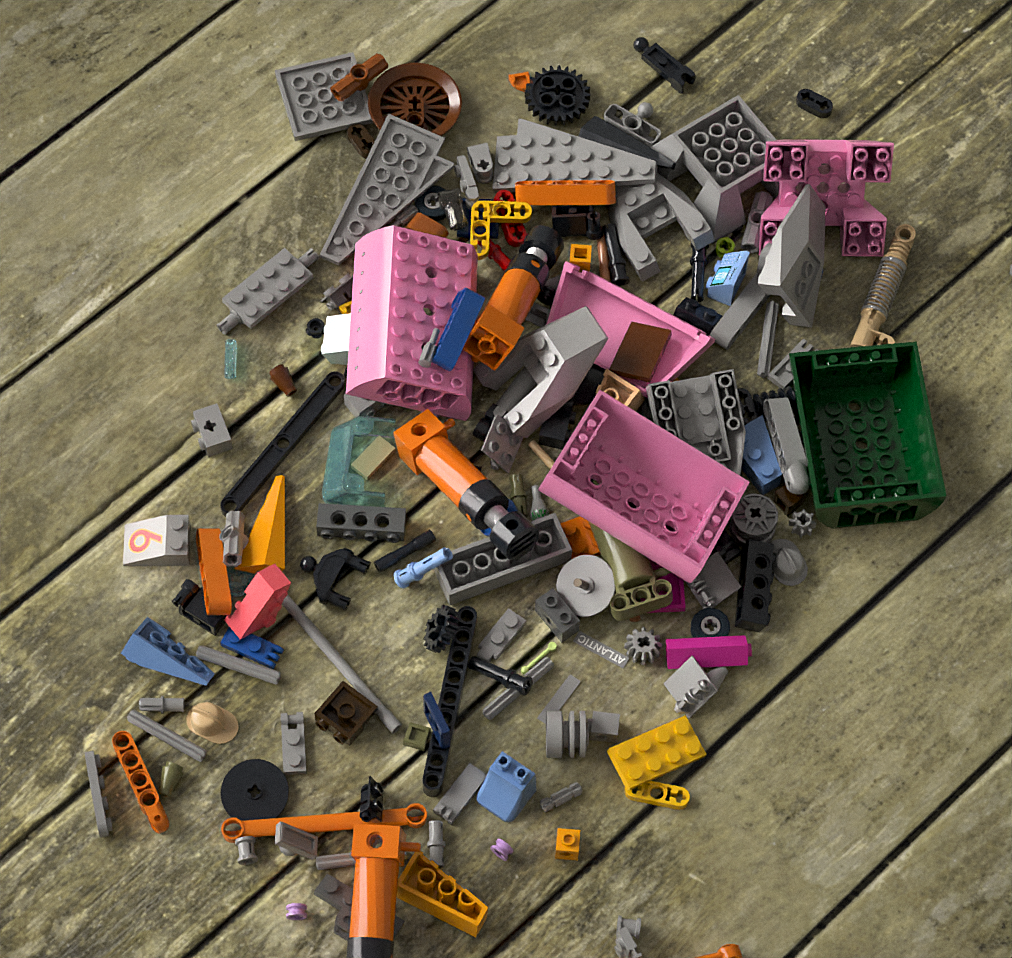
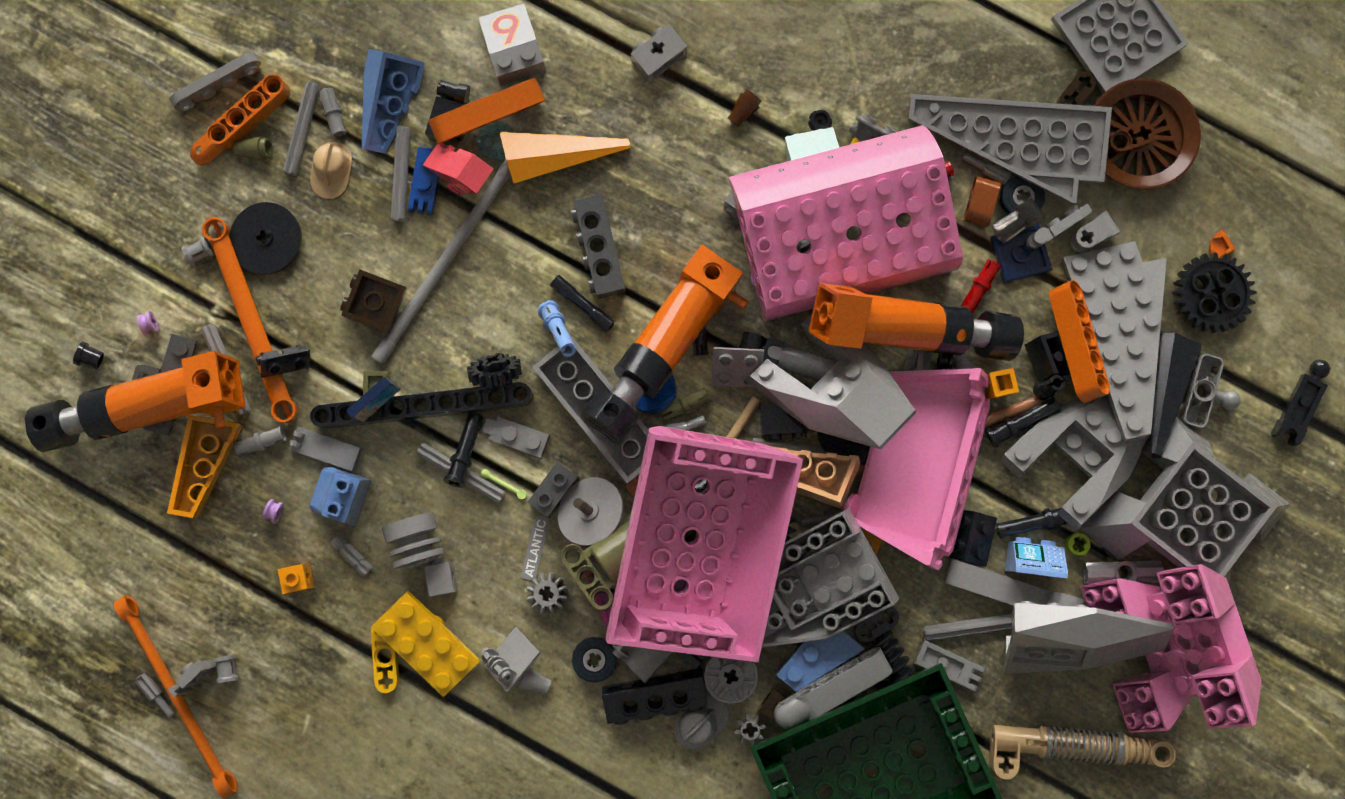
camera: 80 degrees right, 20 degrees up
light grey plate [217,248,319,335] -> none
light grey piece [219,511,249,567] -> none
black beam [220,371,345,517] -> none
clear light blue axle [224,339,237,379] -> none
light grey tile [275,822,318,860] -> none
light grey plate [281,712,307,775] -> none
black connector [300,548,371,611] -> none
clear light blue windscreen [322,416,396,507] -> none
dark orange piece [330,53,388,102] -> none
tan tile [351,435,396,480] -> none
light grey axle [418,328,440,368] -> none
blue beam [432,287,485,372] -> none
yellow beam [470,201,532,260] -> none
red beam [493,190,527,247] -> none
light grey sticker [537,674,581,724] -> none
reddish brown tile [609,321,672,383] -> none
dark pink brick [666,635,752,669] -> none
black beam [796,89,833,119] -> none

